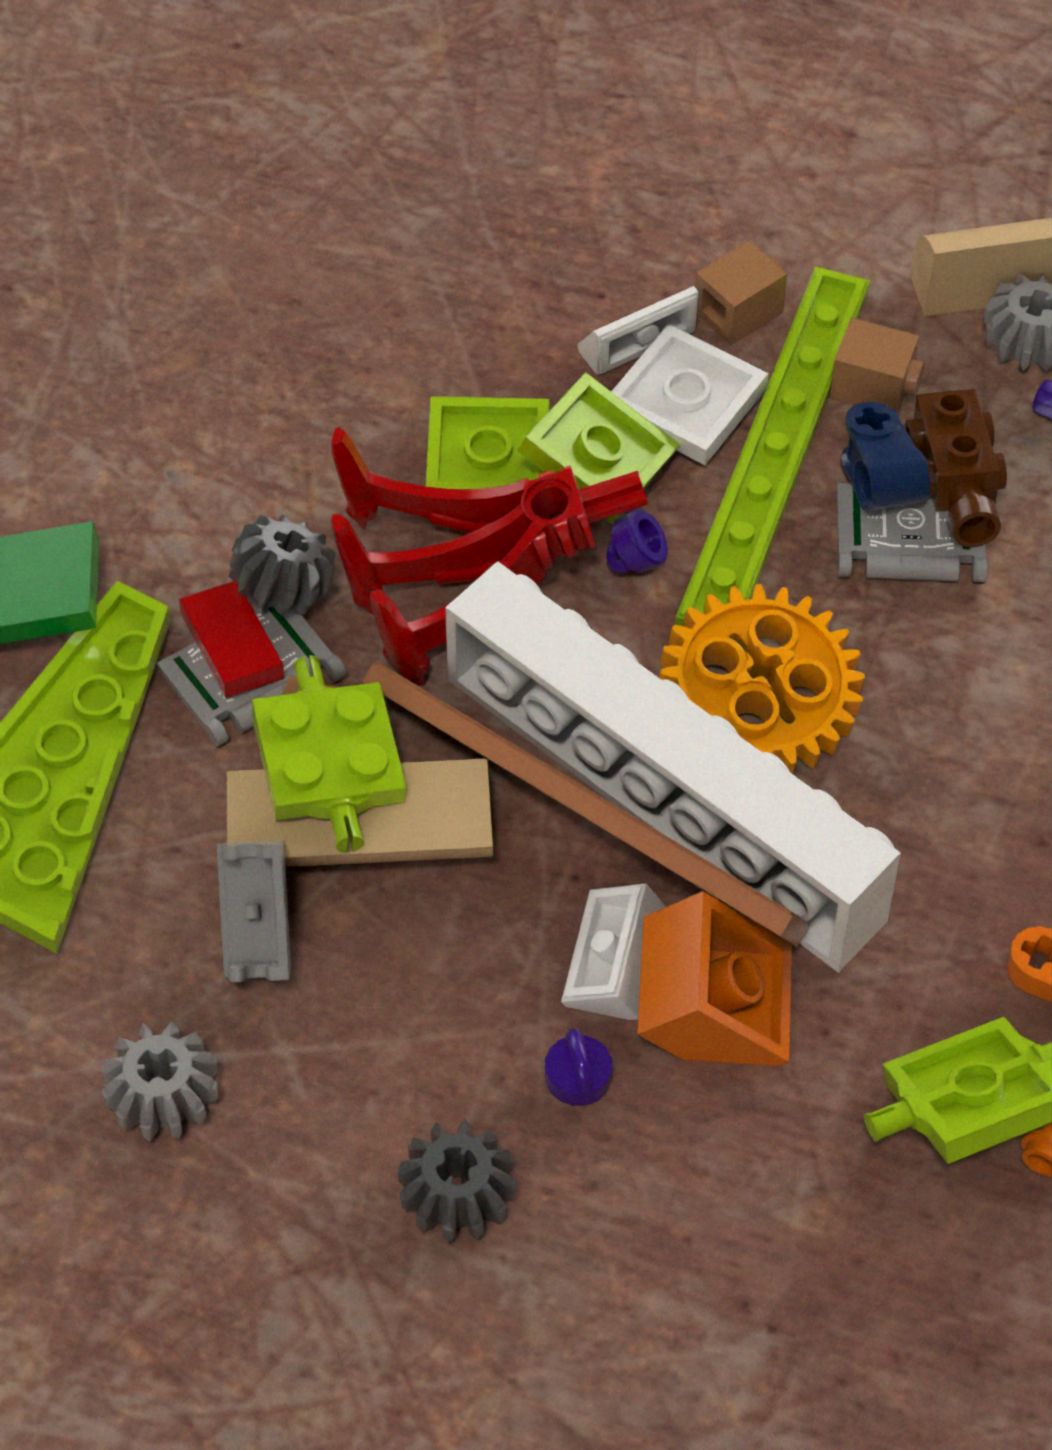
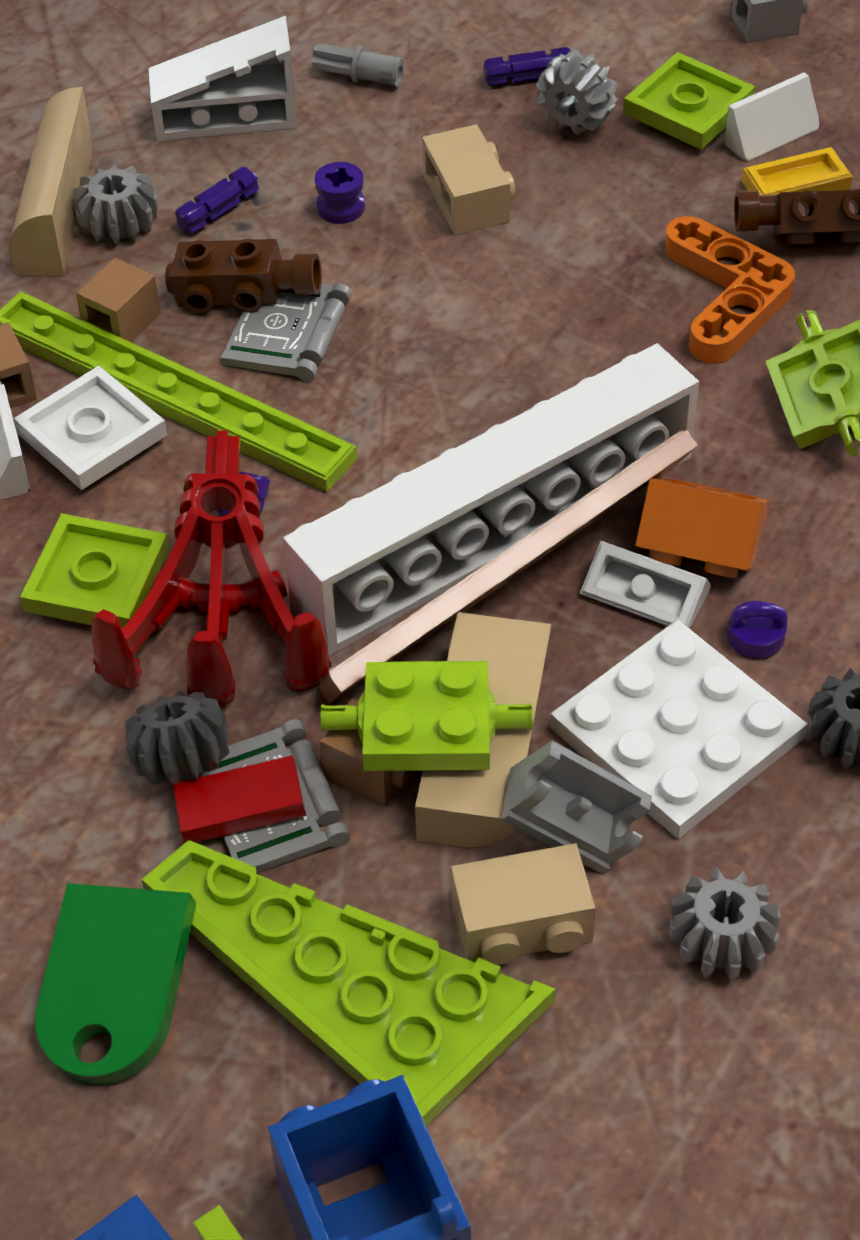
camera: 75 degrees left, 5 degrees down
lime plate [517,372,680,525] -> none
light orange gear [659,584,865,774] -> none
dark blue piece [840,402,930,512] -> none
none -> tan brick [451,843,596,965]
none -> white plate [550,619,808,839]

